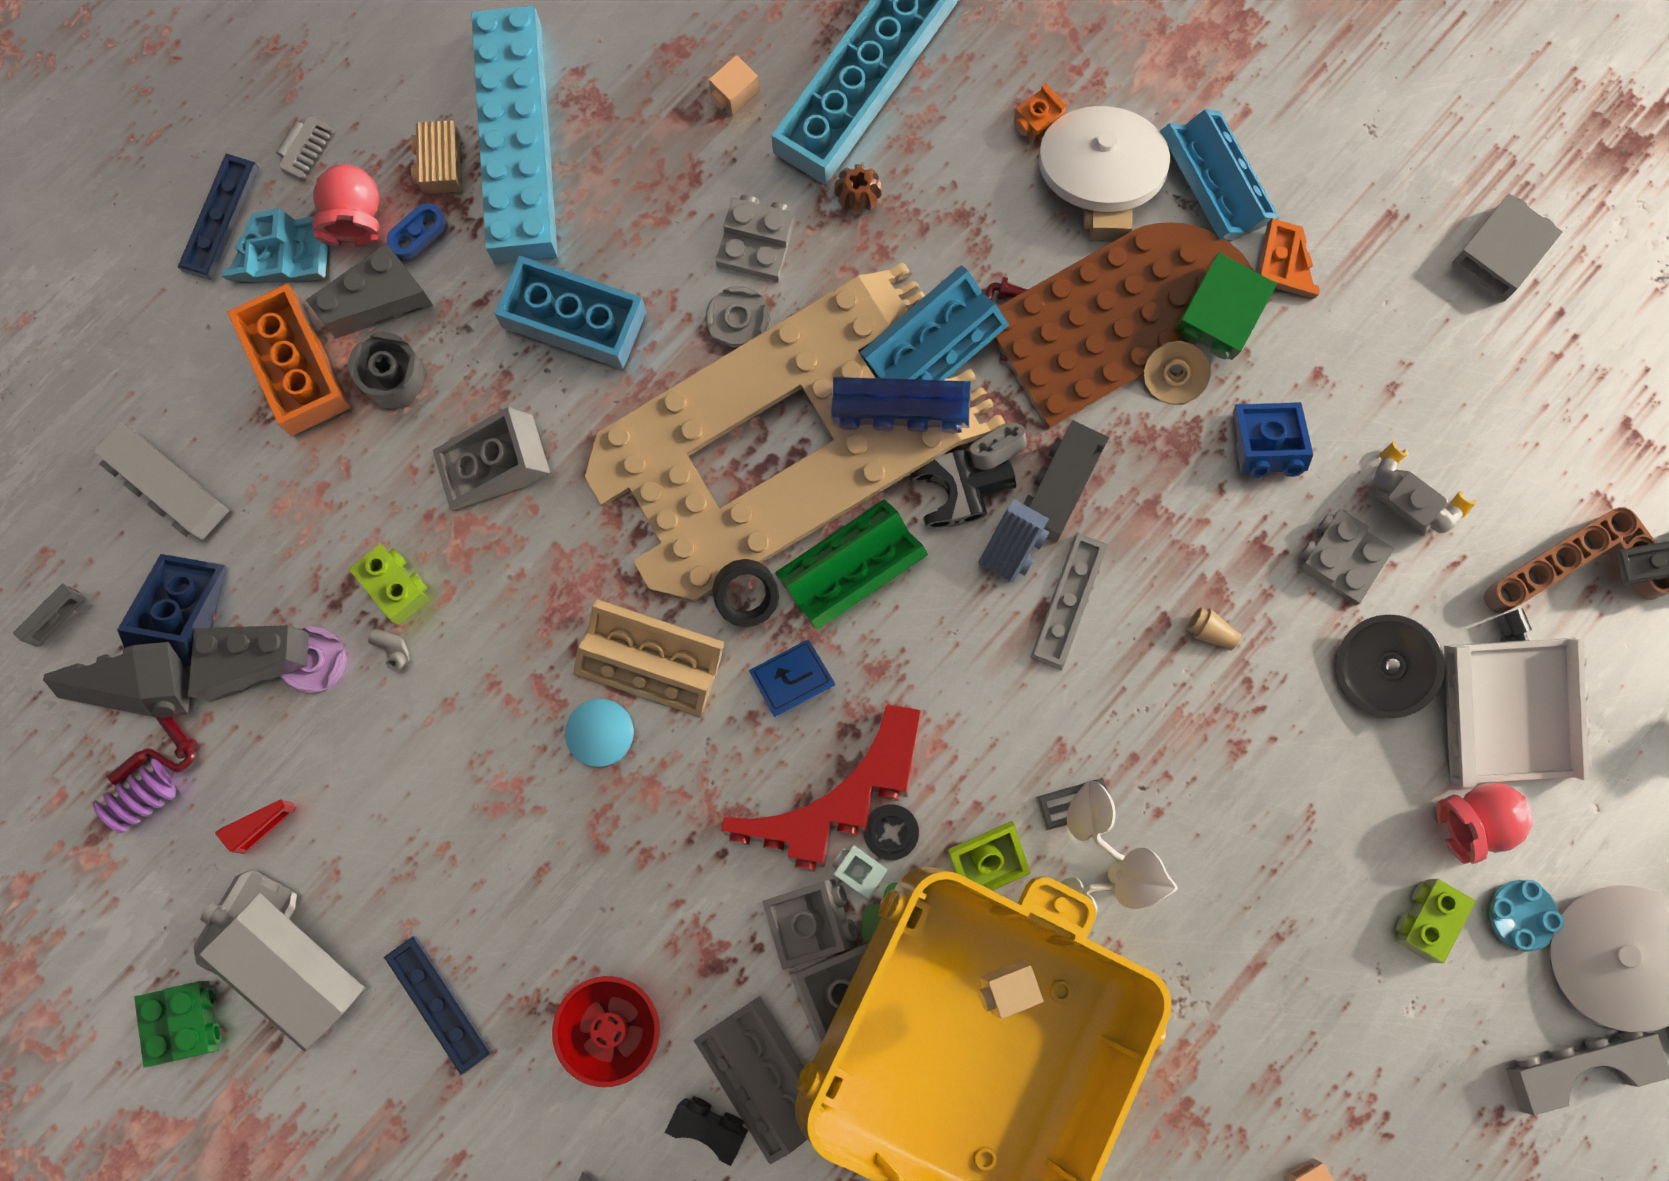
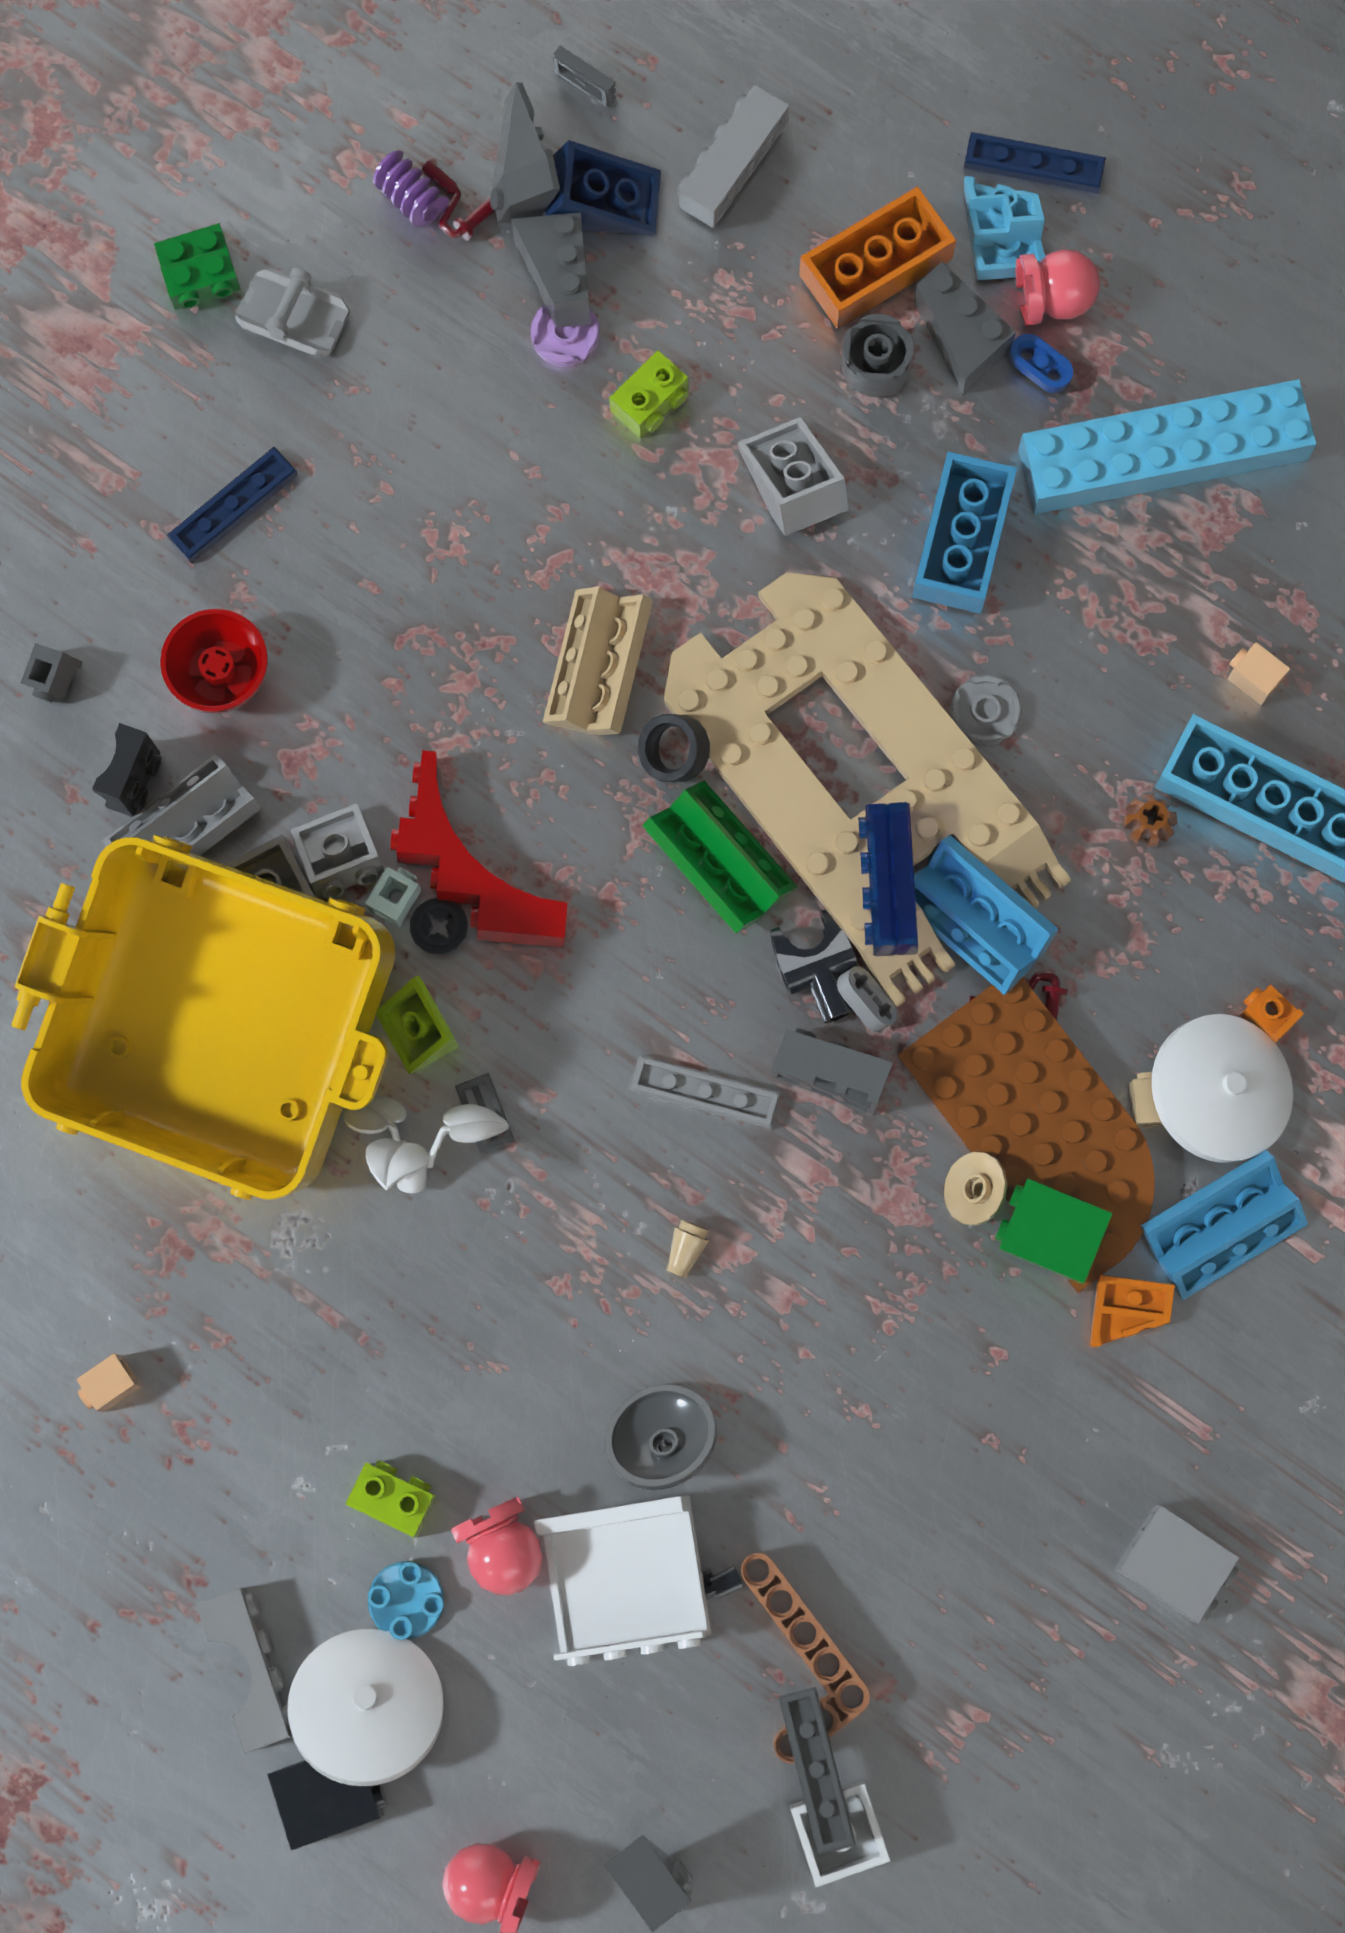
camera: 85 degrees right, 0 degrees up
light grey slope [197,893,365,1052] -> none
red slope [215,799,297,854] -> none
light grey piece [276,115,335,181] -> none
light grey arm [368,628,410,671] -> none
tan brick [411,120,462,194] -> none
medium azure dish [565,699,634,767] -> none
light grey plate [716,195,795,281] -> none
blue piece [749,639,835,717] -> none
sand blue brick [978,499,1050,582] -> none
tan brick [978,961,1044,1019] -> none
blue plate [1233,402,1314,478] -> none
light grey plate [1298,509,1395,606] -> none
light grey torso [1373,441,1476,535] -> none

